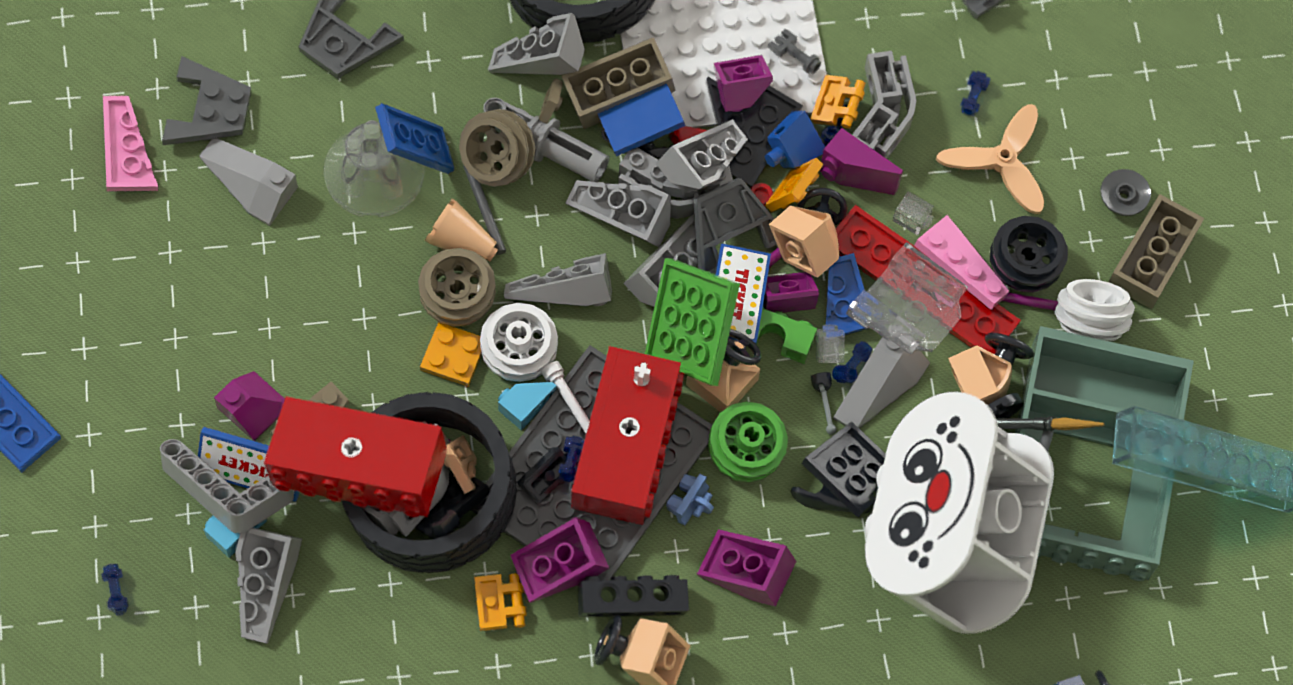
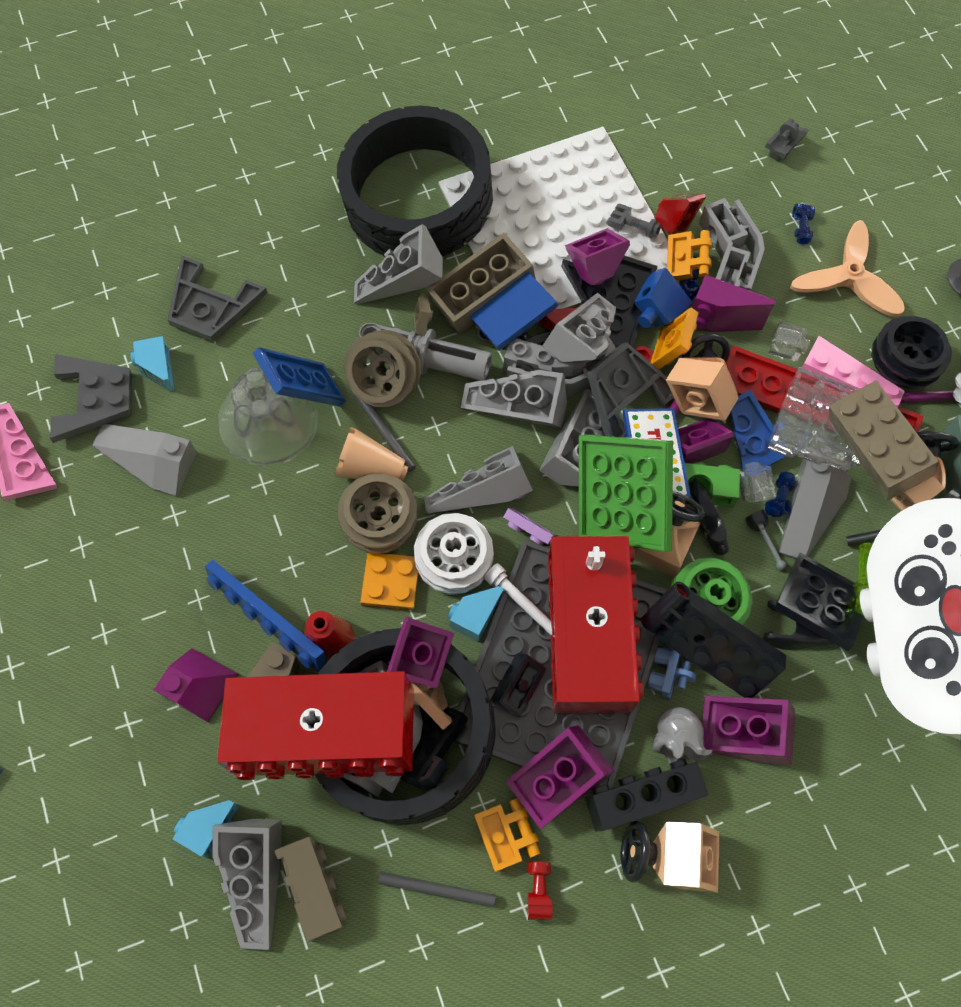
camera: 10 degrees left, 0 degrees up
clear blue bar [101,564,129,616] -> none
light grey beam [160,439,294,533] -> none
tile [198,427,300,502] -> none
clear blue bar [558,436,585,482] -> none
none -> medium azure slope [130,336,175,391]
none -> blue plate [205,560,326,673]
none -> dark tan wedge [274,837,347,942]
none -> red cone [302,611,355,663]
none -> dark grey bar [379,872,496,907]
none -> magenta slope [387,617,454,689]
none -> lavender plate [503,508,557,546]
none -> red leg [527,862,553,920]
none -> black hinge [641,582,786,698]
none -> light grey hair [652,707,712,765]
none -> red slope [654,193,706,235]
none -> black animal [690,478,729,556]
none -> dark tan brick [829,380,938,501]

